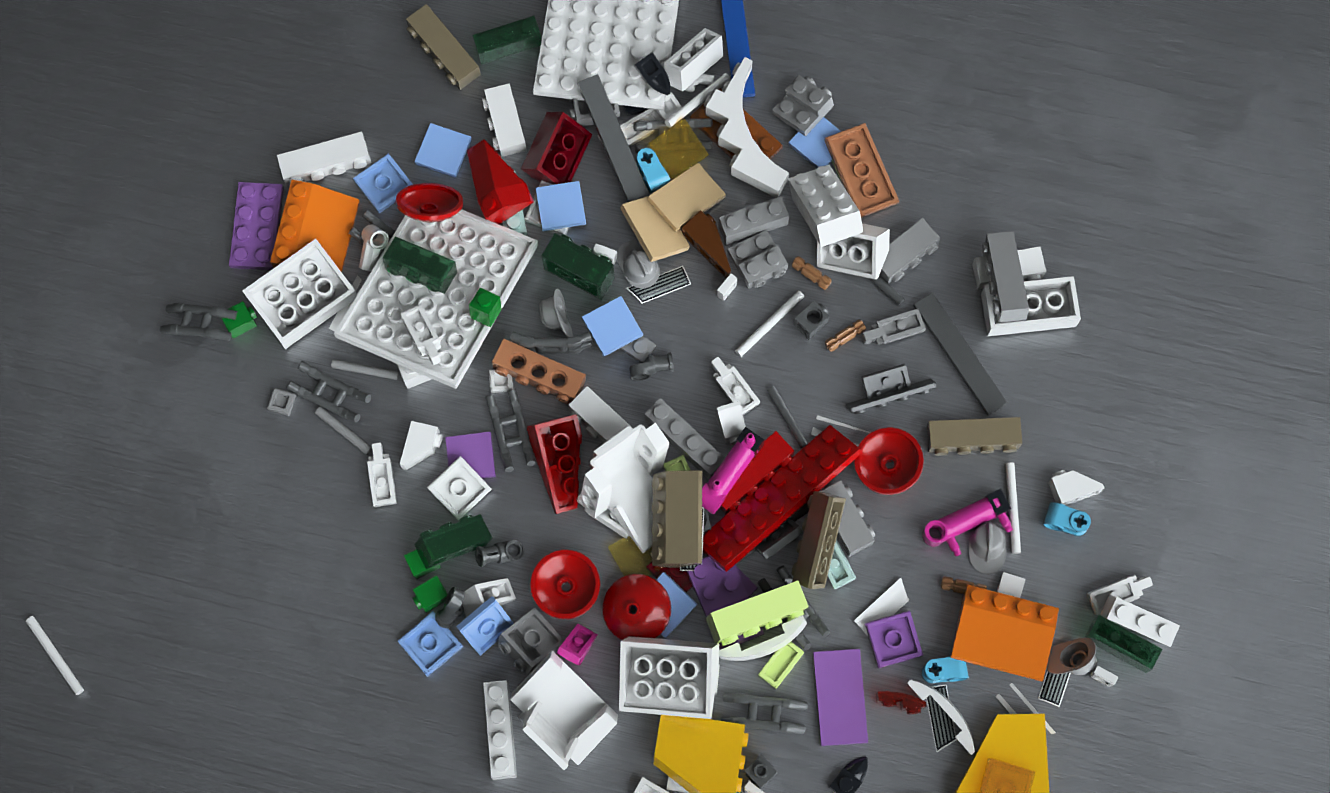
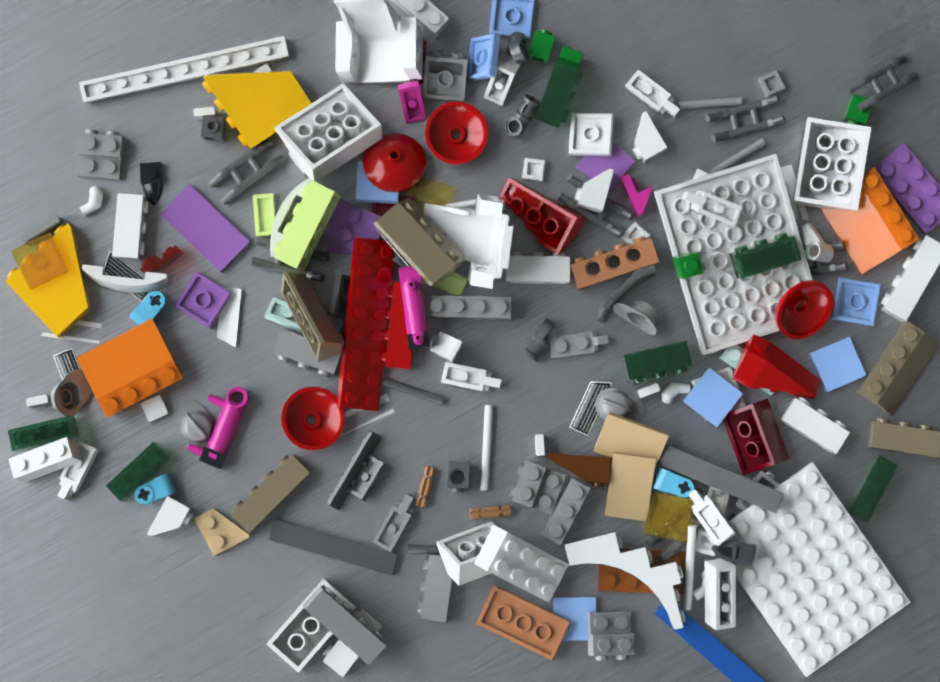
camera: 140 degrees right, 10 degrees up
light blue tile [582,296,643,357] -> none
medium nougat axle [941,576,987,594] -> none
white bar [1005,462,1021,554] -> none
none -> clear green brick [106,442,171,502]
none -> white brick [112,193,149,260]
none -> tan wing [194,508,251,556]
none -> white tile [522,158,546,182]
none -> white slope [574,169,614,213]
none -> dark pink slope [620,174,653,218]
none -> white arm [661,382,690,404]
none -> white hinge [688,489,736,546]
none -> dark tan slope [856,320,939,416]

